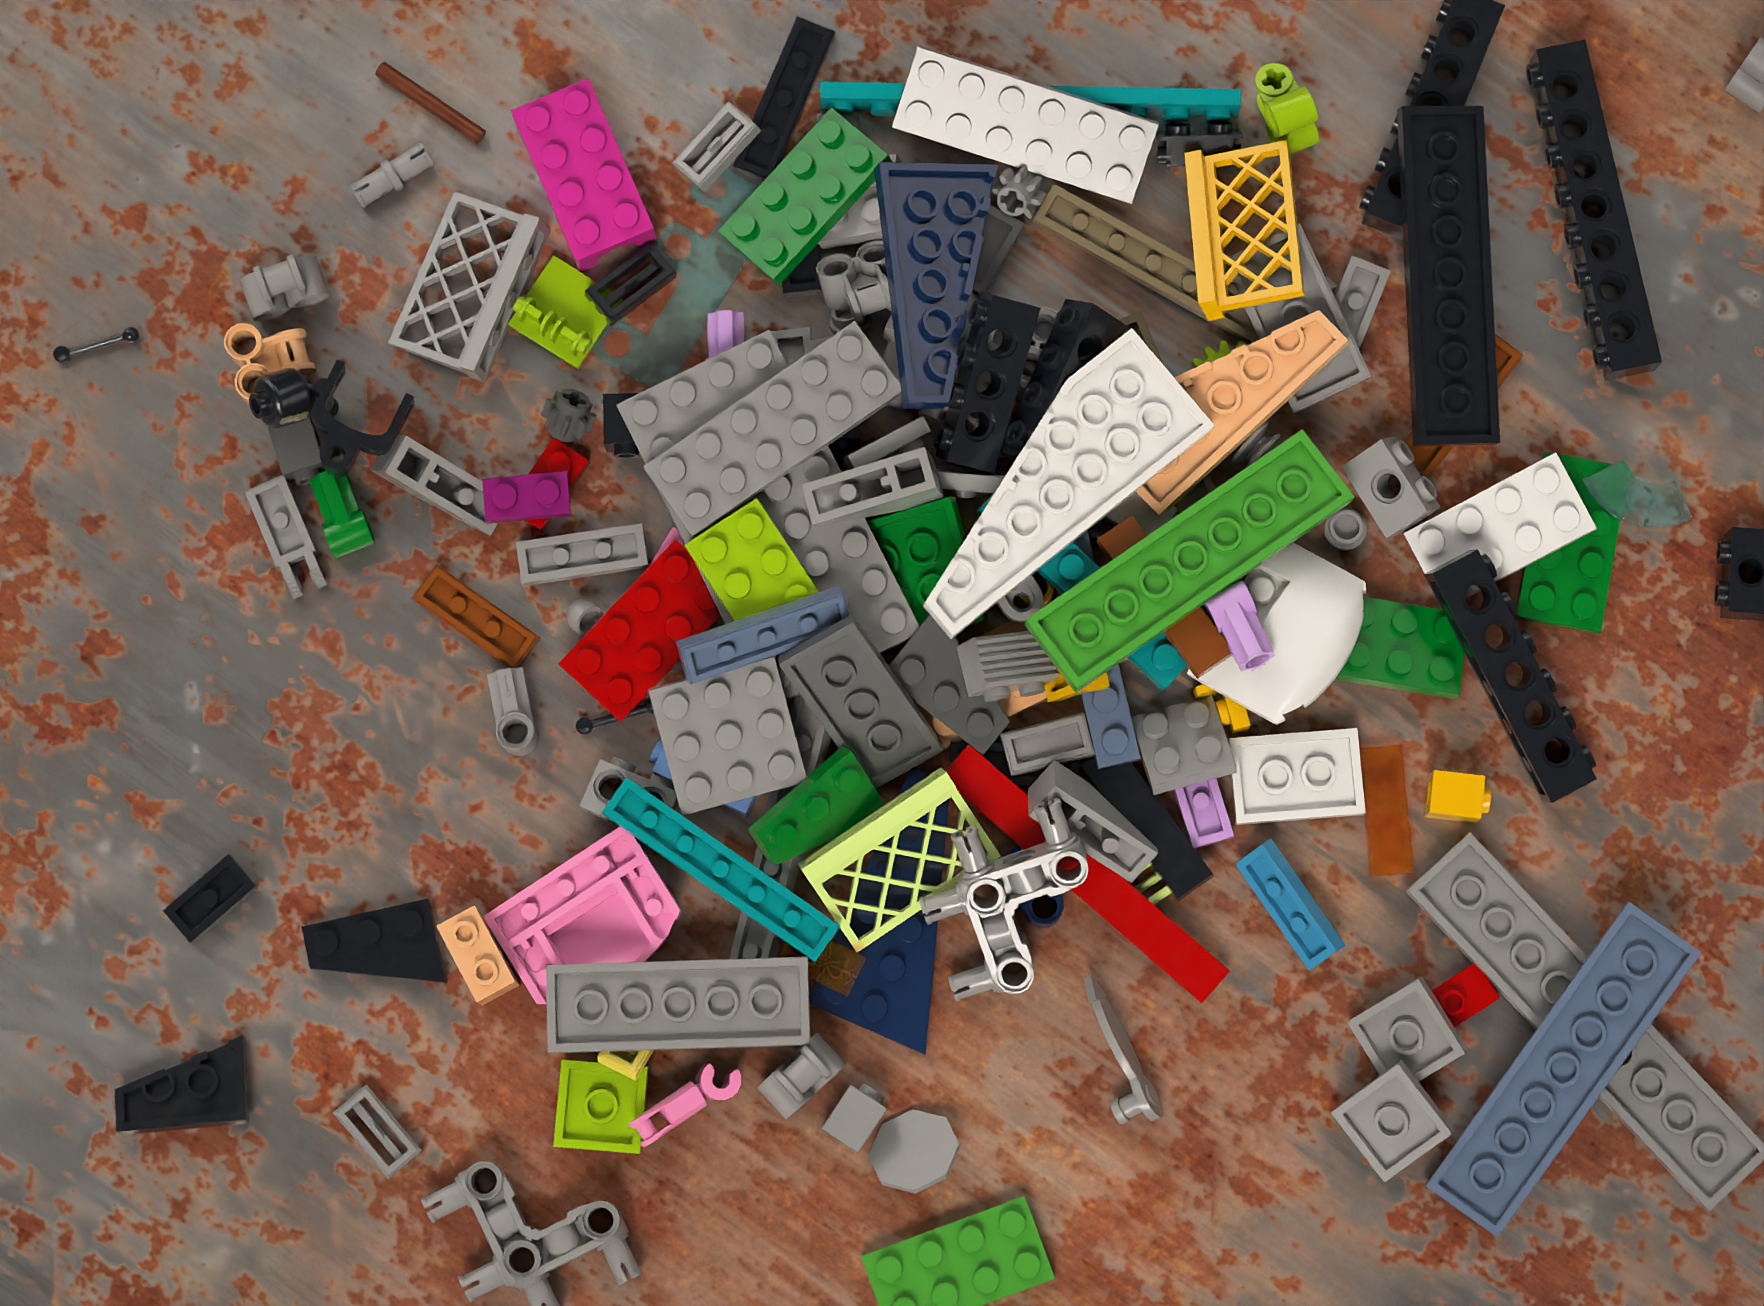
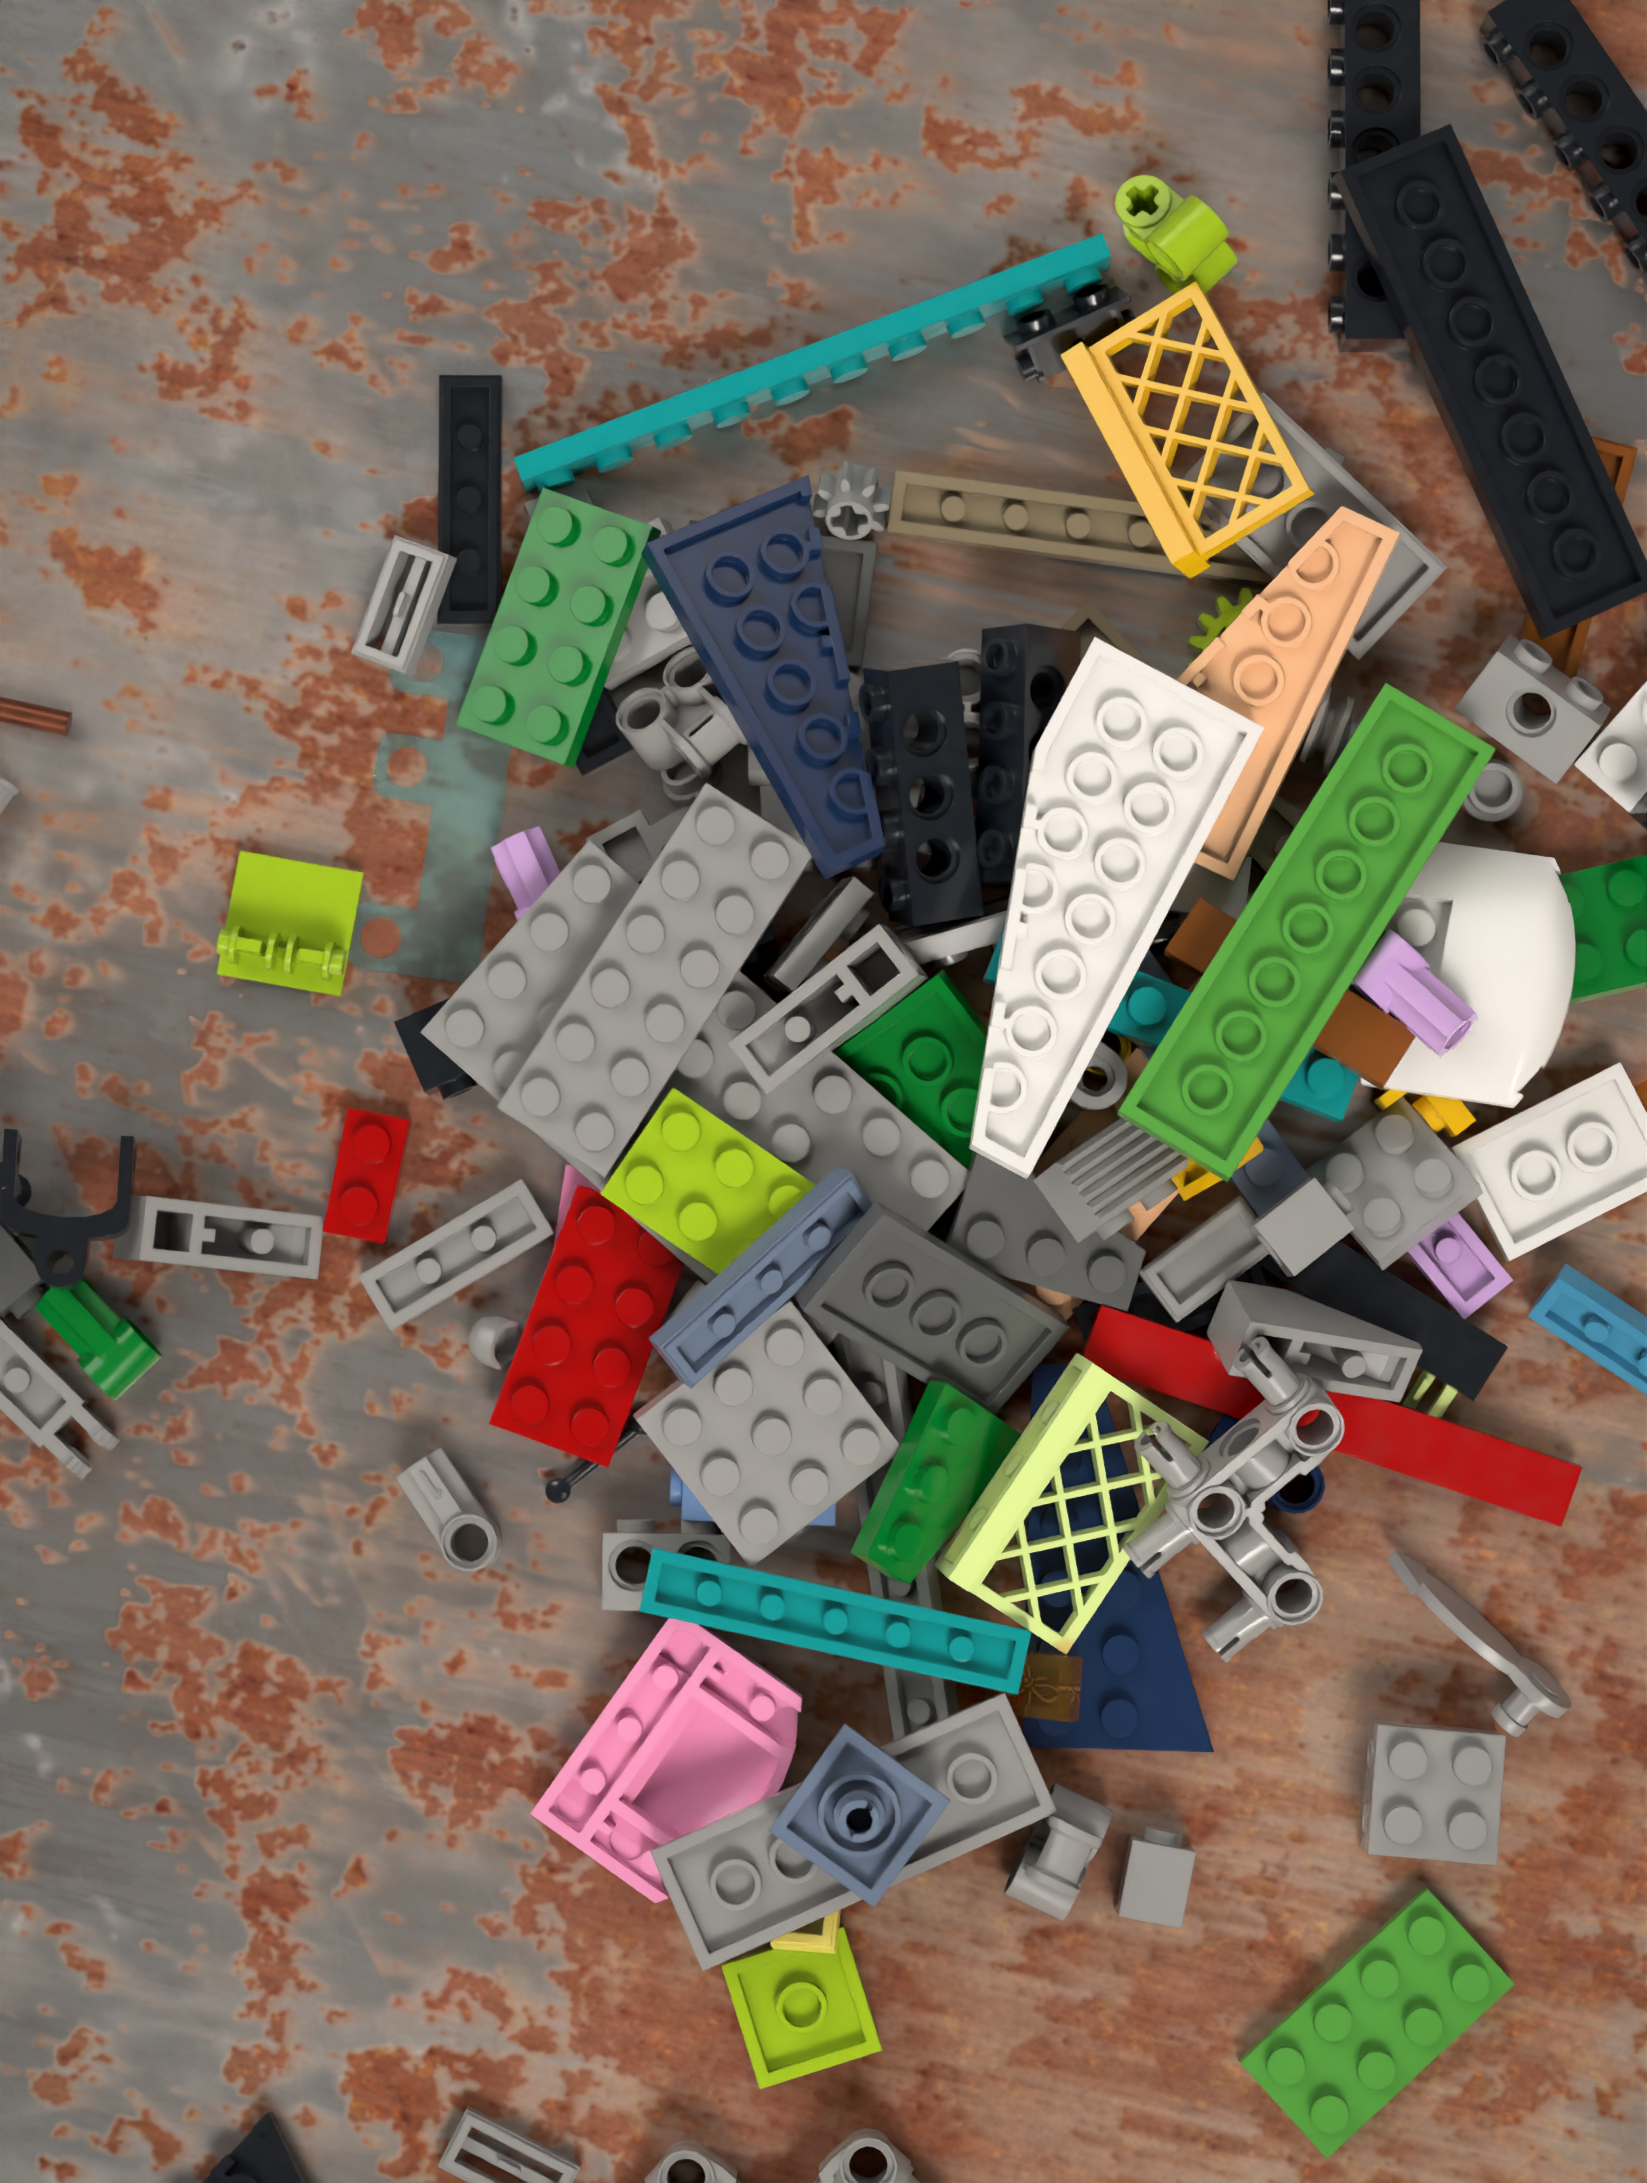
camera: 25 degrees left, 5 degrees up
black plate [163,854,259,944] -> none
black wing [301,898,447,984] -> none
light grey fence [388,191,550,383] -> none
dark orange tile [411,564,541,668] -> none
light nougat brick [436,905,520,1005] -> none
magenta plate [482,471,572,524] -> none
dark pink brick [511,78,657,273] -> none
dark grey gear [541,389,597,442] -> none
black tile [585,242,677,327] -> none
bright pink piece [628,1063,741,1147] -> none
light grey piece [868,1109,961,1194] -> none
plate [892,45,1159,204] -> none
light grey plate [1335,256,1391,349] -> none
none -> sand blue plate [768,1723,951,1907]
none -> light grey brick [1248,1177,1355,1277]
none -> light grey piece [1359,1720,1506,1865]

